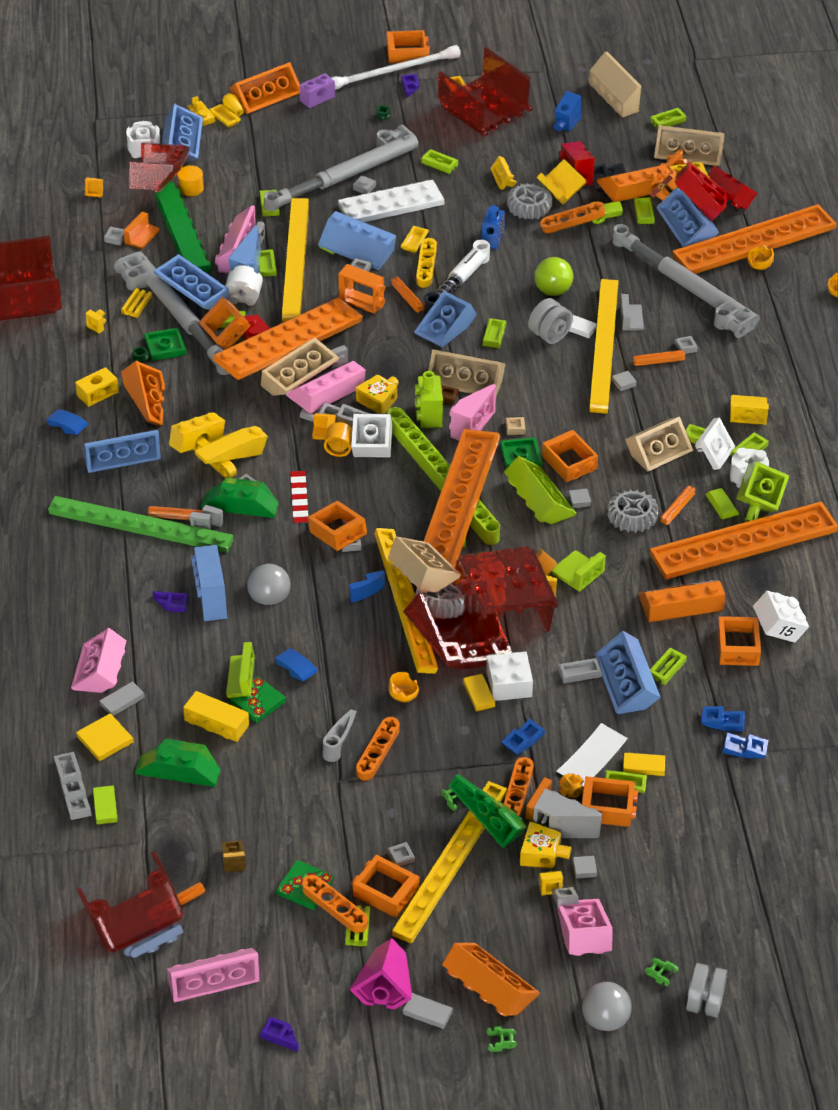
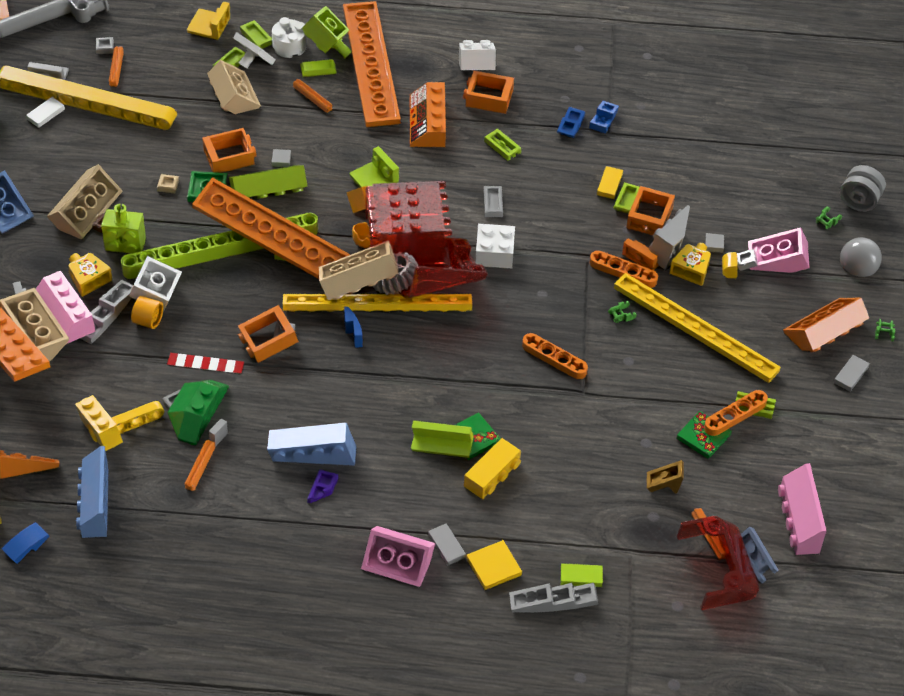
camera: 80 degrees left, 5 degrees up
bright green plate [48,496,233,553] -> none
green wedge [135,739,220,787] -> none
light grey plate [190,512,211,530] -> none
yellow wedge [195,426,268,464] -> none
light grey piece [247,564,291,605] -> none
dark purple tile [260,1017,299,1052] -> none
blue slope [275,648,318,682] -> none
light orange panel [312,413,336,440] -> none
light grey piece [322,709,356,762] -> none
dark pink slope [350,938,412,1009] -> none
orange window [352,855,419,918] -> none
light grey tile [387,842,415,867] -> none
light orange hair [389,672,419,702] -> none
green wedge [448,774,527,848] -> none
bright pink slope [449,384,496,441] -> none
yellow tile [463,674,495,712] -> none
lime tile [483,318,506,348] -> none
blue slope [501,719,545,755] -> none
light grey wheel [528,298,573,344] -> none
white sticker [557,723,628,786] -> none
light orange gear [558,773,584,799] -> none
medium blue slope [594,631,661,714] -> none
light grey gear [607,489,658,534] -> none
light grey tile [612,371,637,391] -> none

